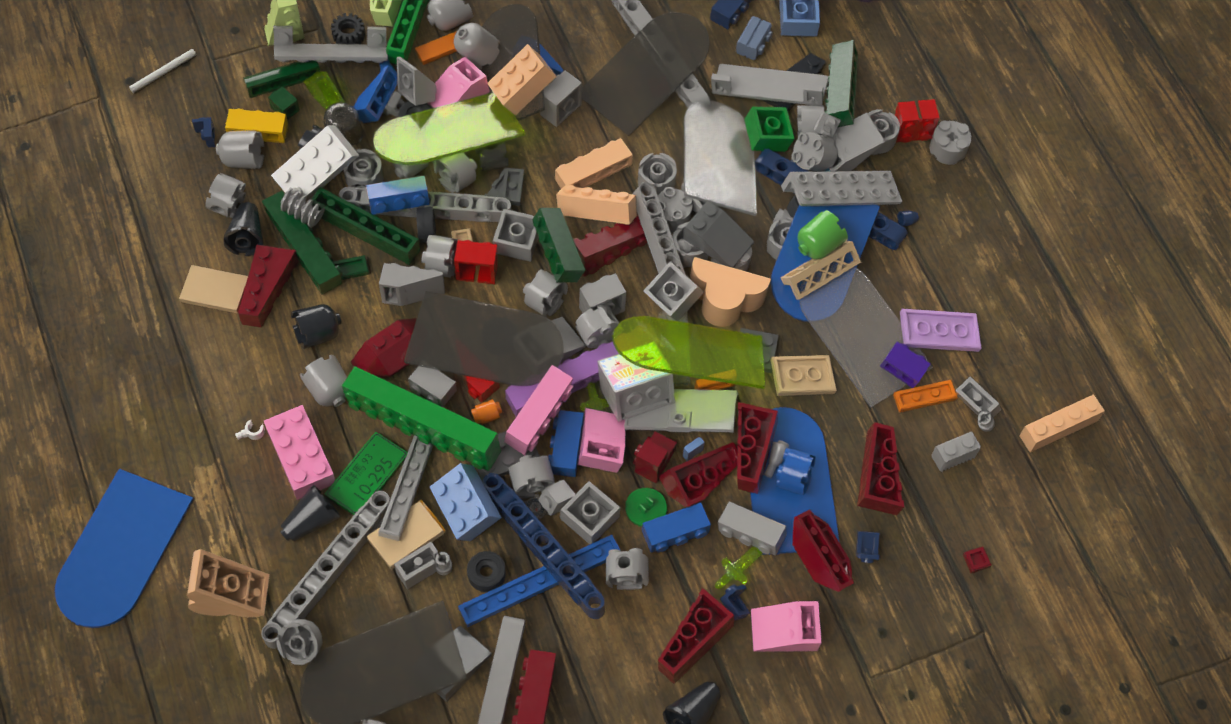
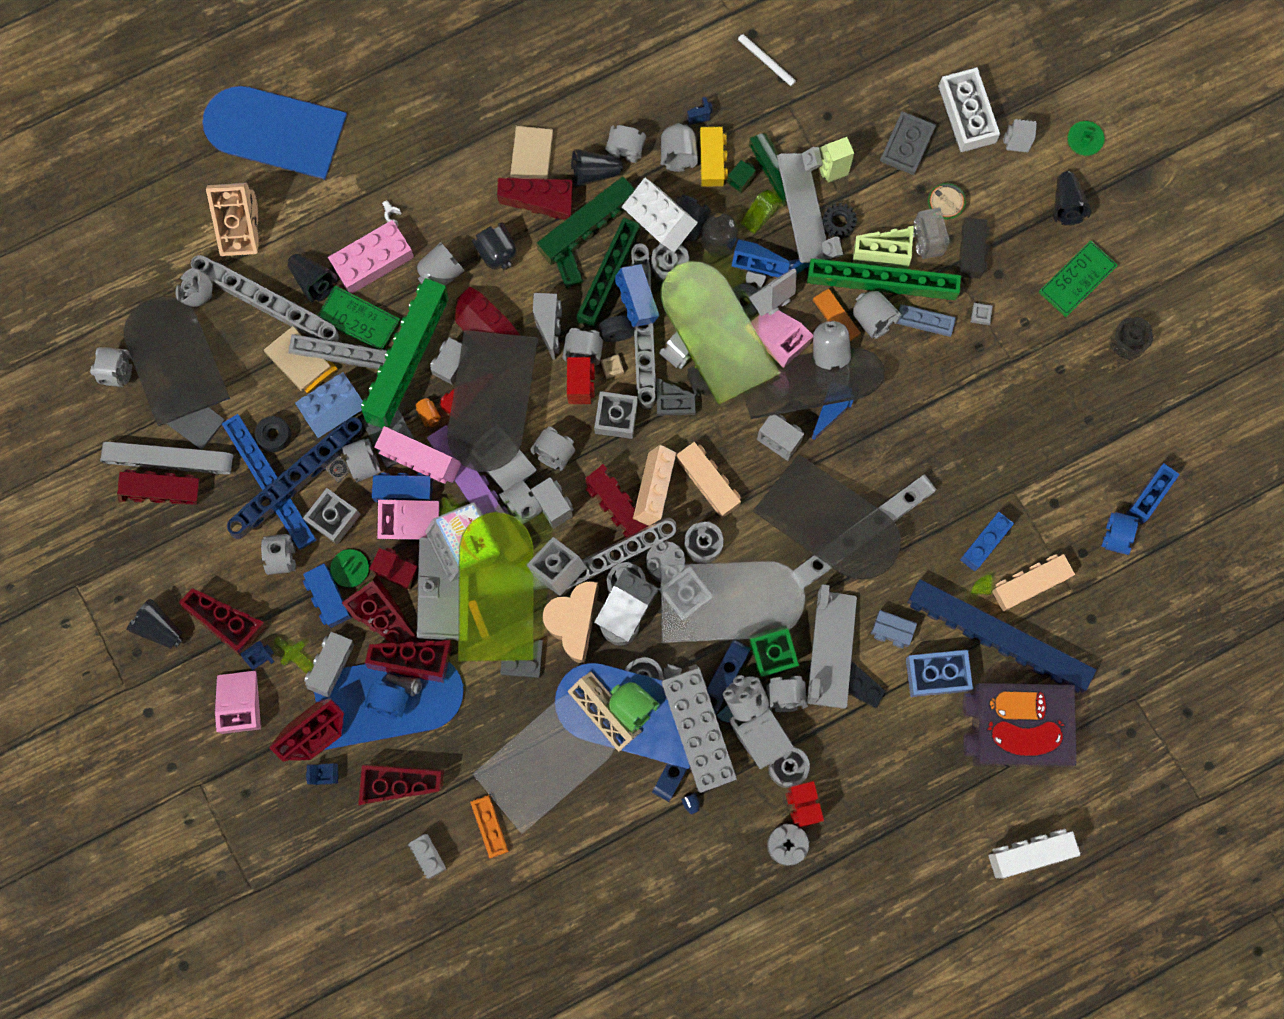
camera: 90 degrees right, 15 degrees up
light grey piece [281,187,325,228] -> none
light grey hinge [394,542,452,589] -> none
light nougat brick [487,44,557,115] -> none
dark green brick [532,208,585,283] -> none
light grey brick [538,480,576,516] -> none
medium blue tile [683,437,705,461] -> none
tan tile [770,355,837,396] -> none
light grey tile [814,112,840,138] -> none
brick [824,40,859,128] -> none
dark purple brick [880,342,930,388] -> none
lavender tile [900,309,981,352] -> none
light grey hinge [955,377,1001,432] -> none
dark red tile [963,546,992,574] -> none
light nougat brick [1020,394,1104,452] -> none

